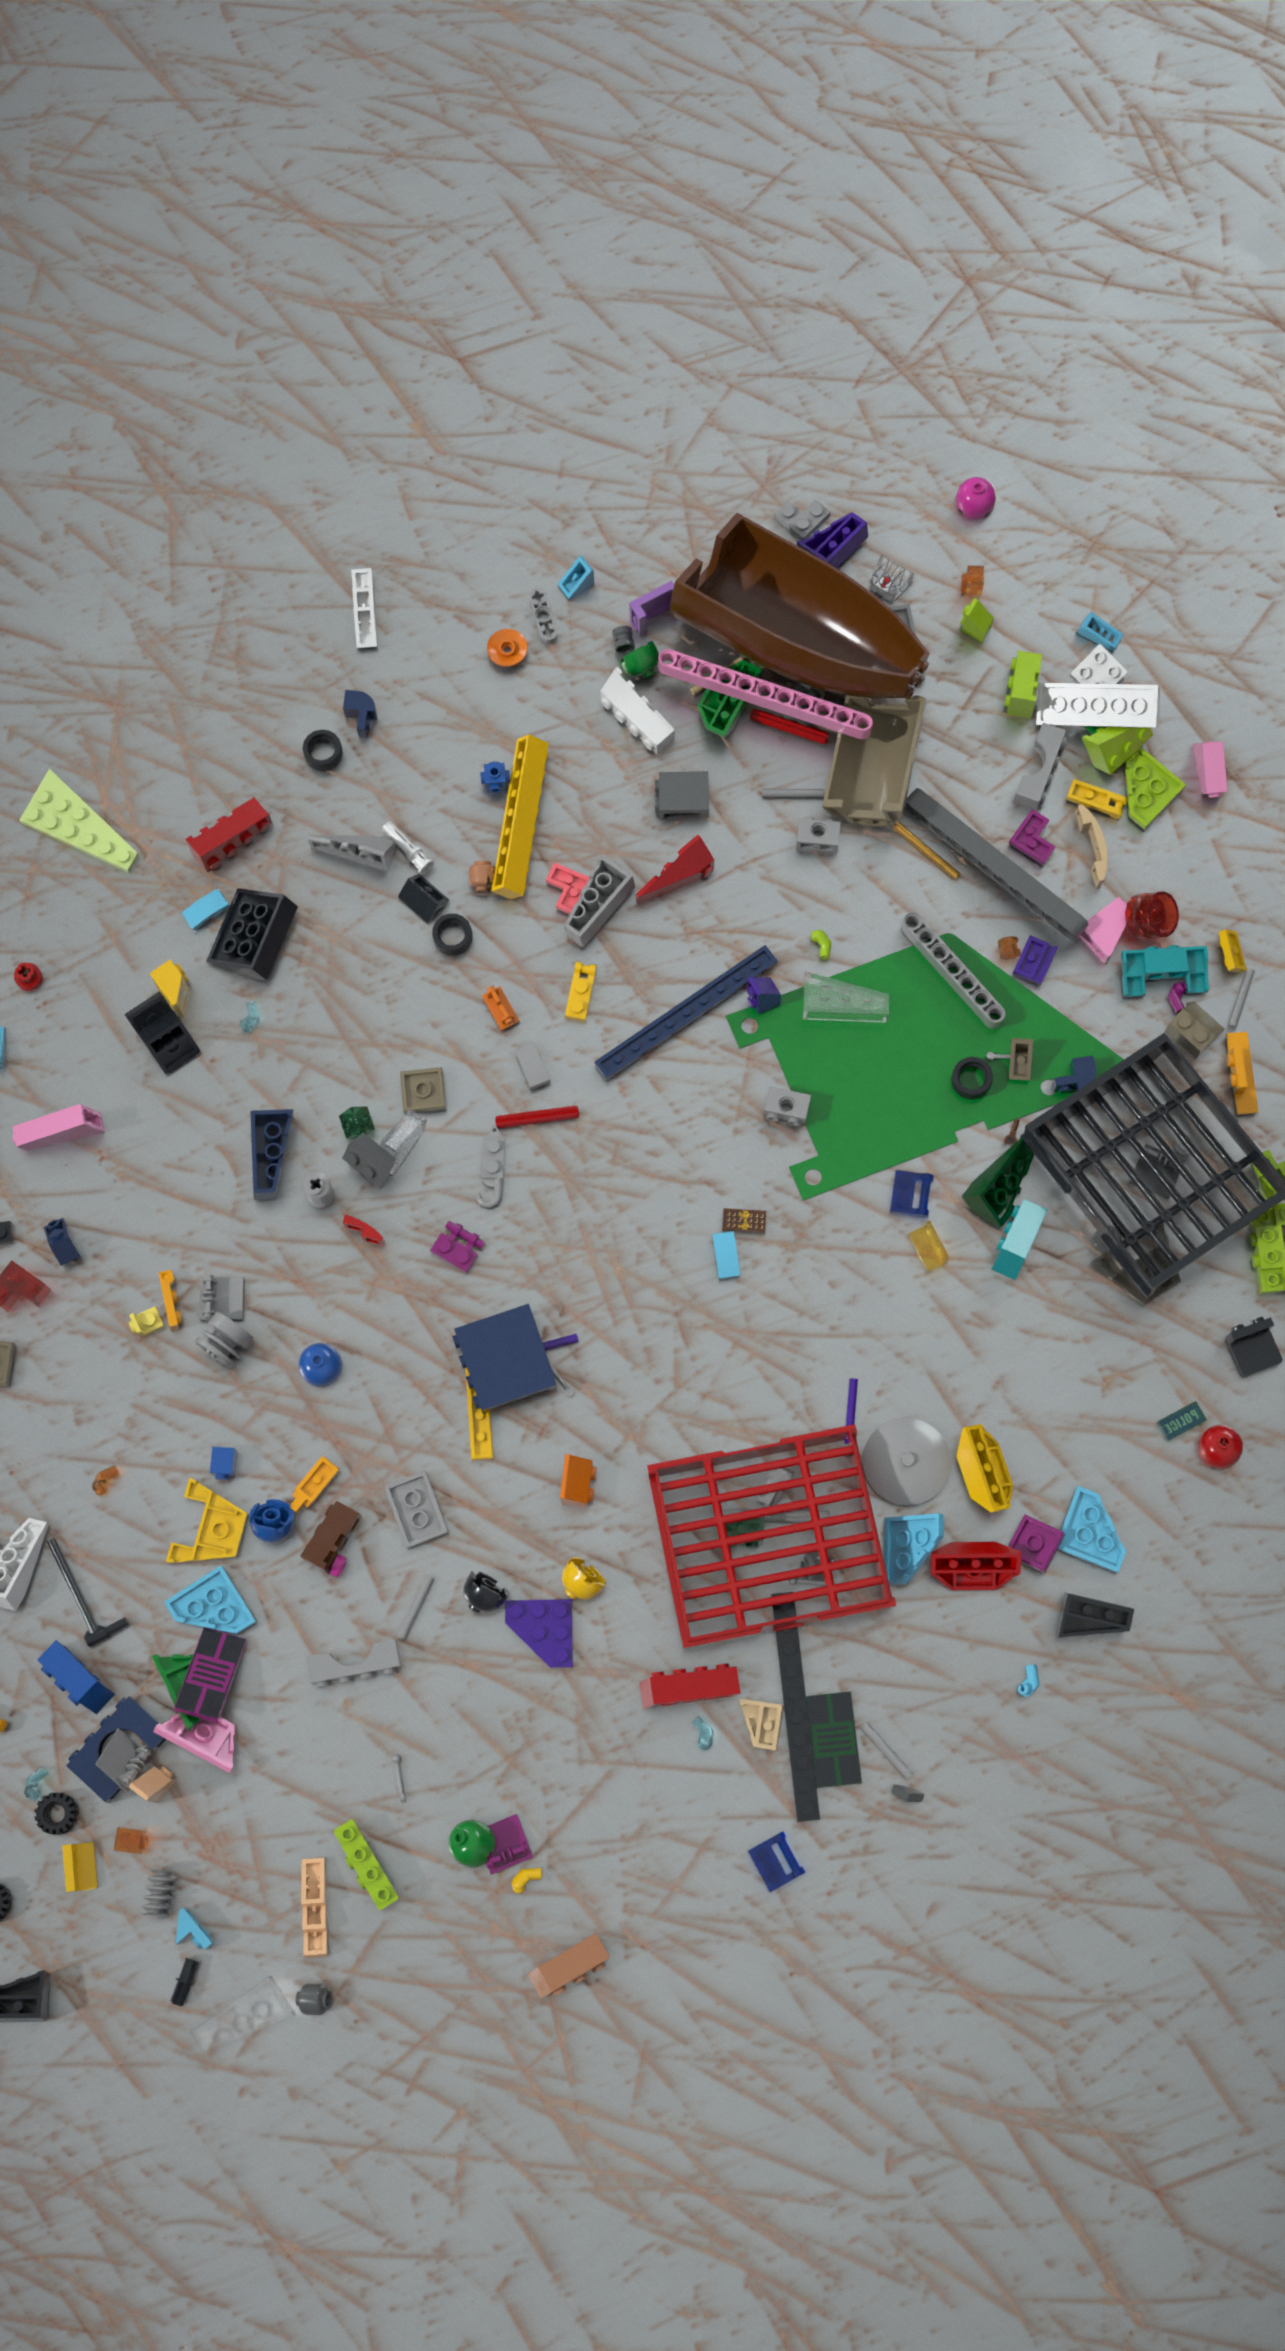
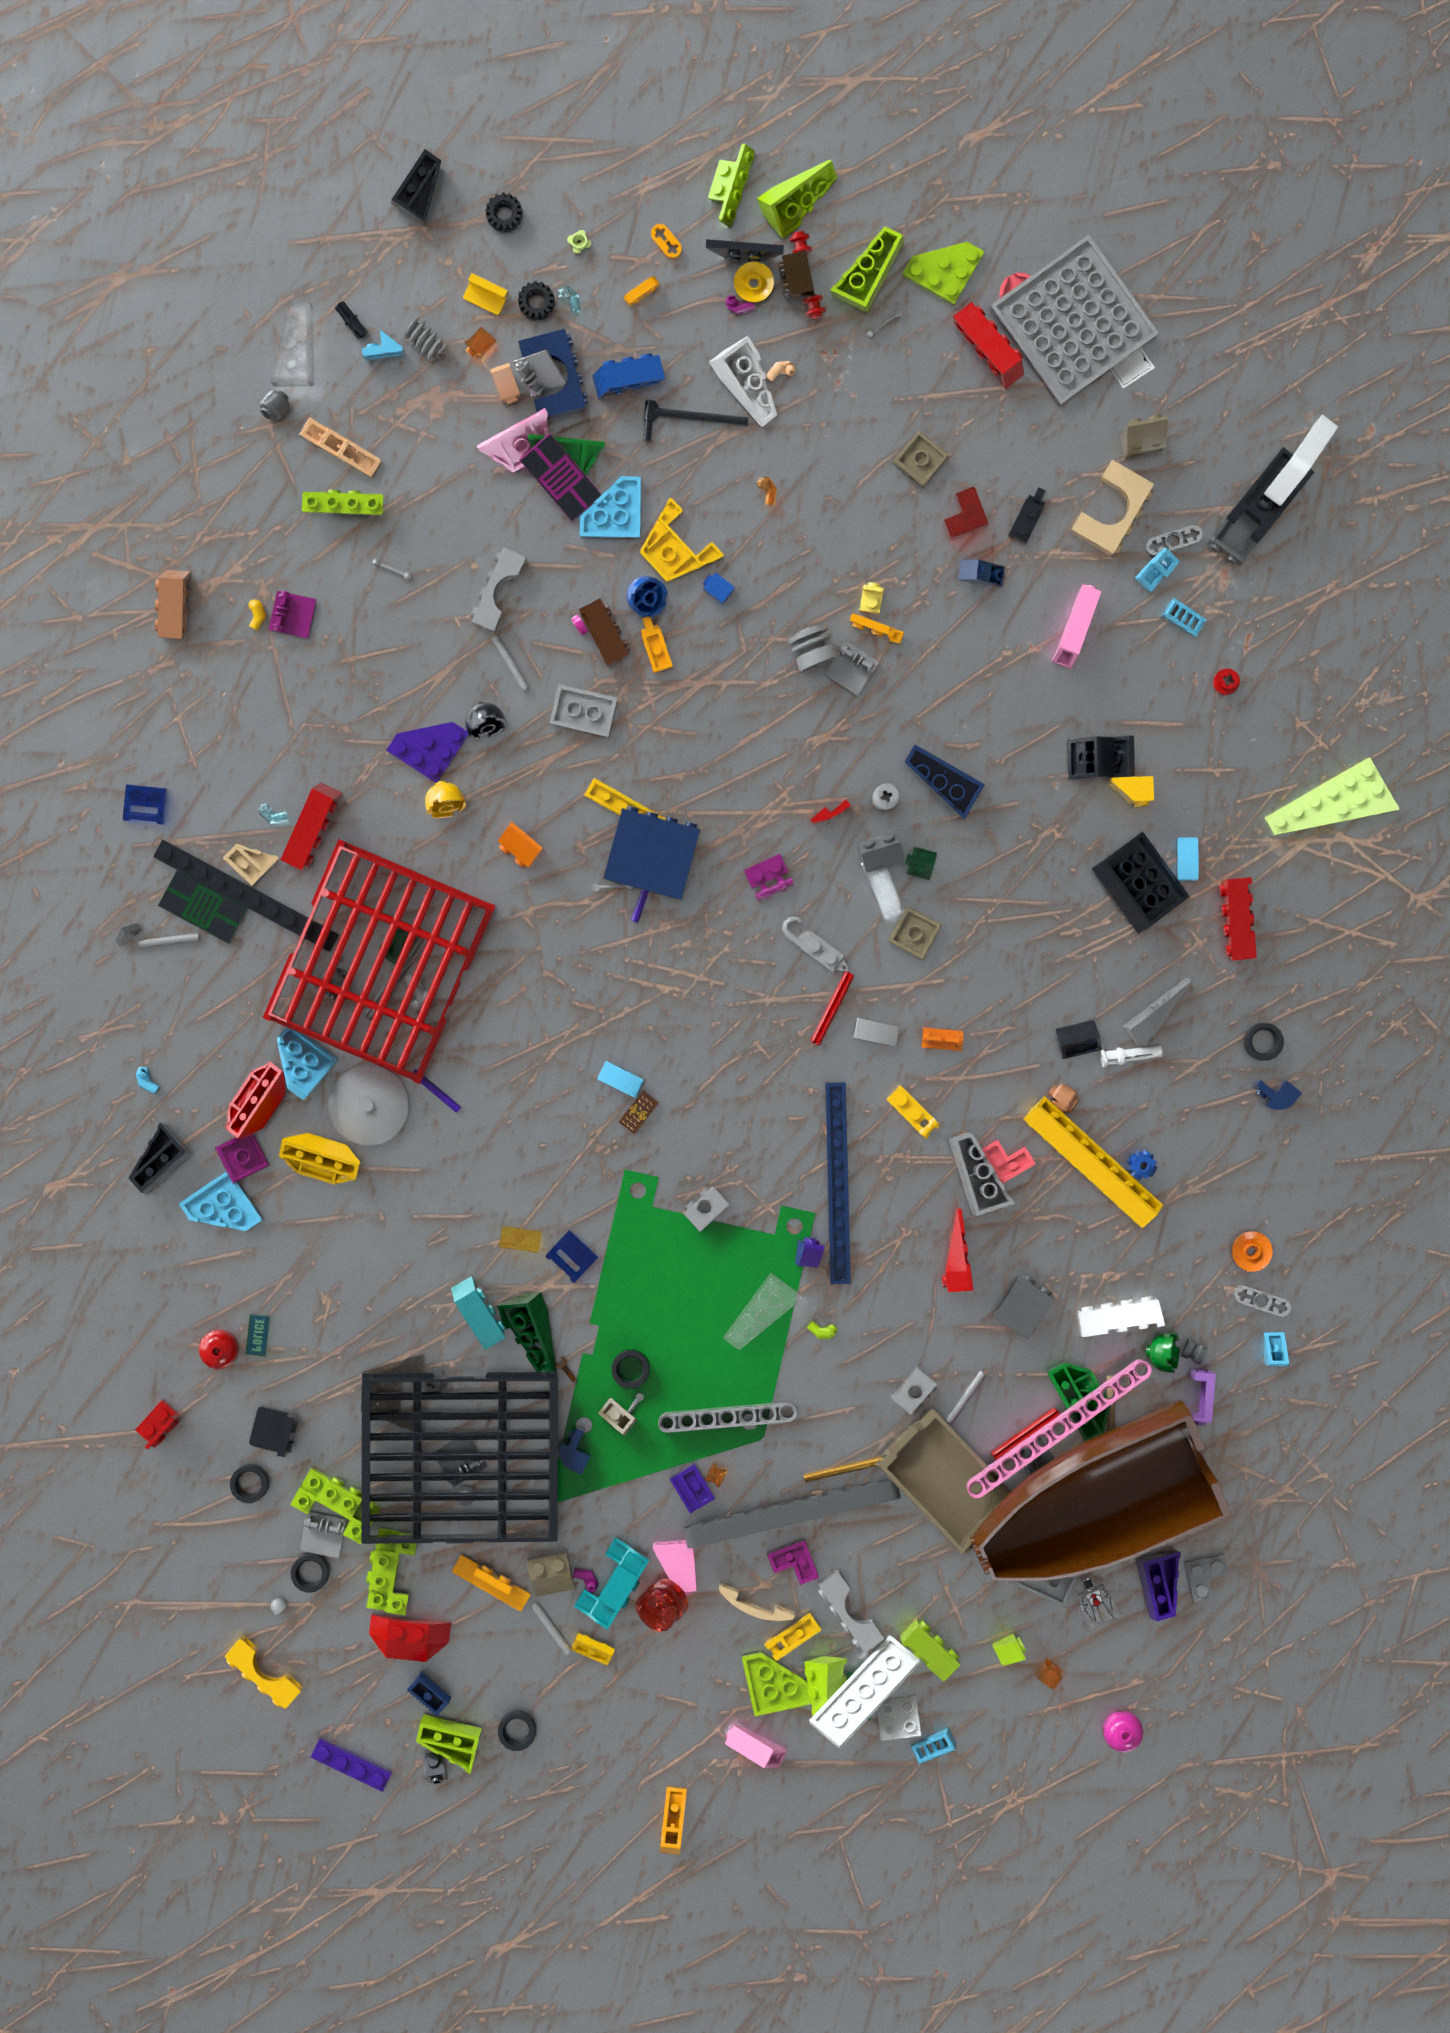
camera: 120 degrees right, 15 degrees up
clear light blue arm [239,1001,260,1031] -> none
blue cylinder [298,1343,342,1387] -> none
white slope [351,568,377,649] -> none
black tyre [432,914,473,955] -> none
green cylinder [448,1820,495,1868] -> none

